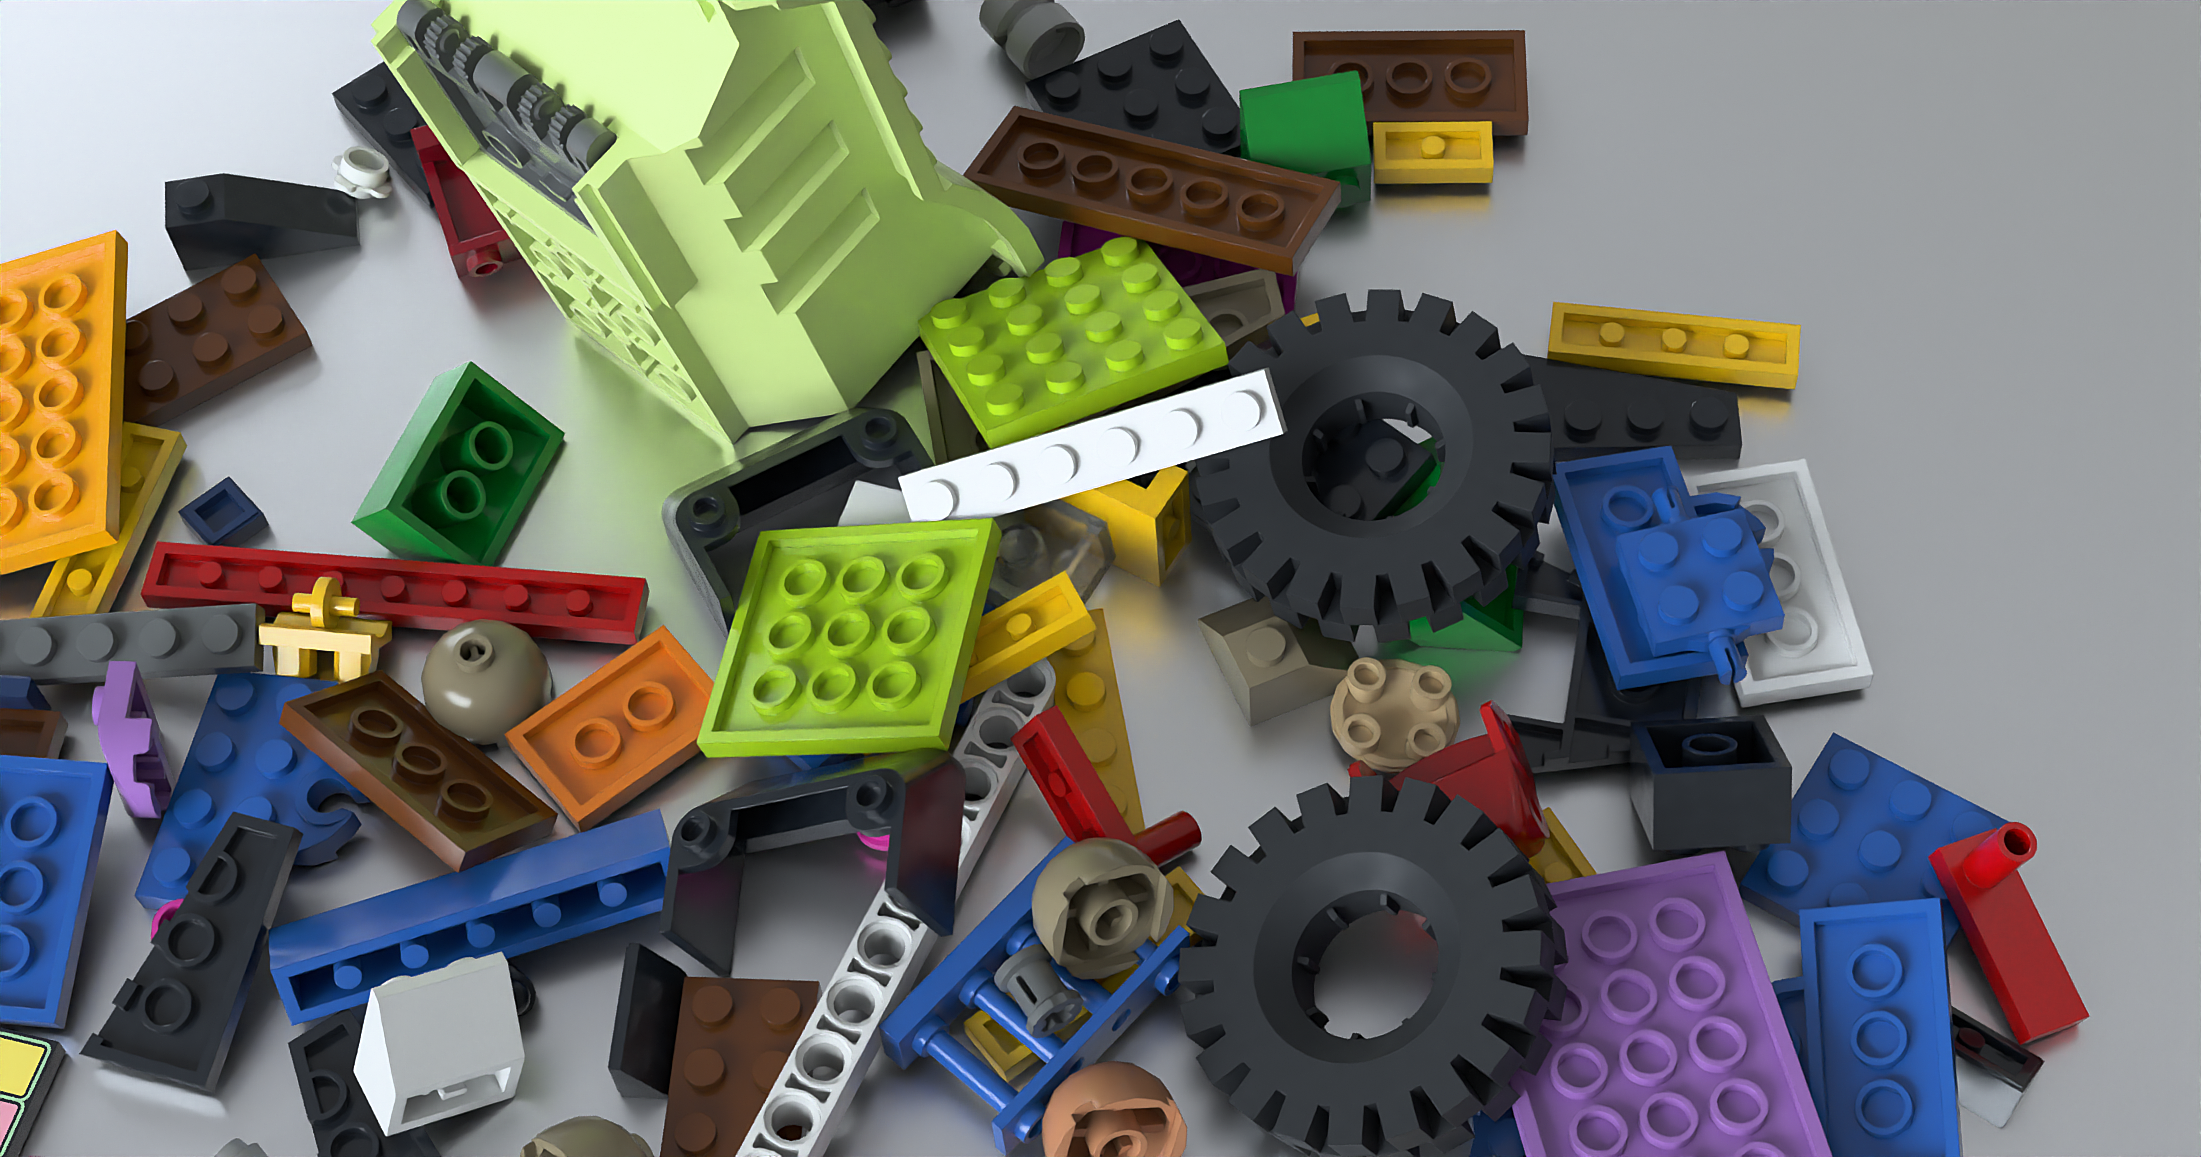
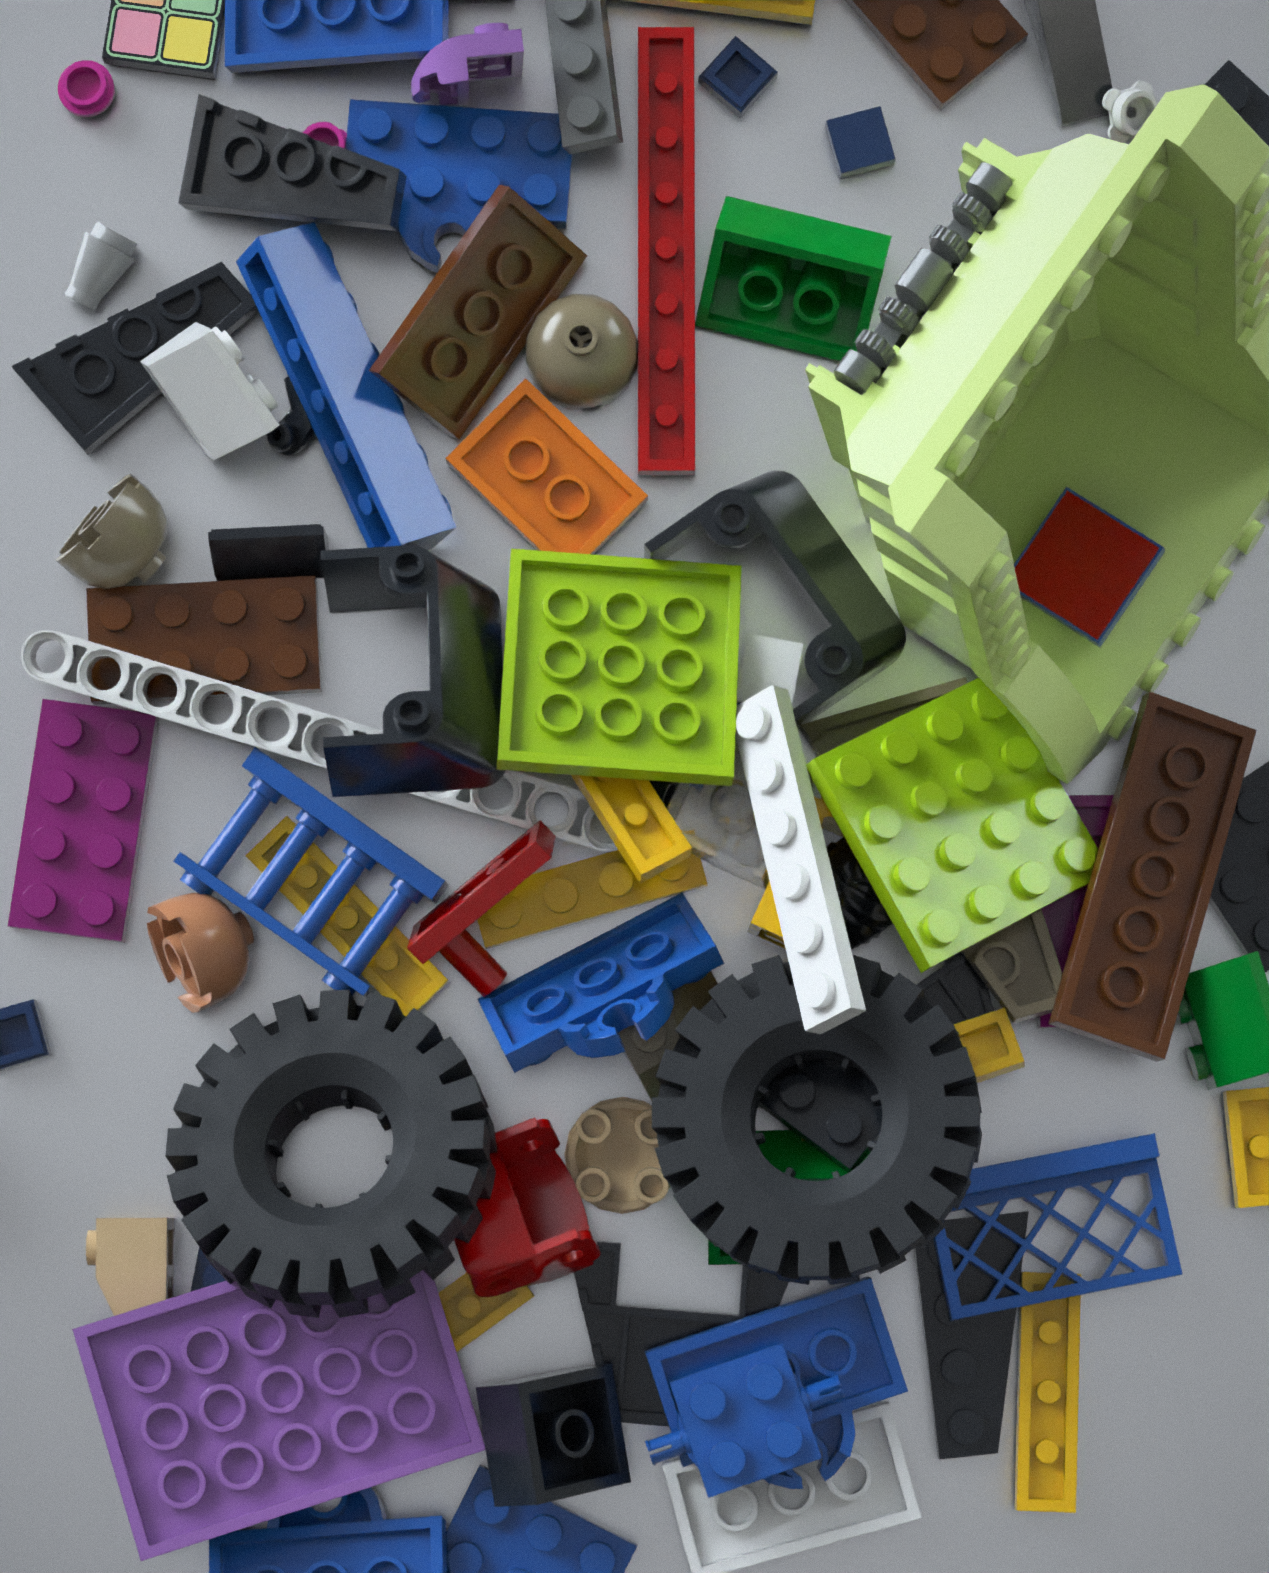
camera: 80 degrees right, 25 degrees up
yellow hips [259,577,392,683] -> none
dark grey bush [994,944,1084,1039] -> none
dark tan cylinder [1032,837,1174,980] -> none
none -> blue plate [477,892,725,1073]
none -> dark blue tile [825,106,896,179]
none -> blue fence [933,1133,1183,1321]

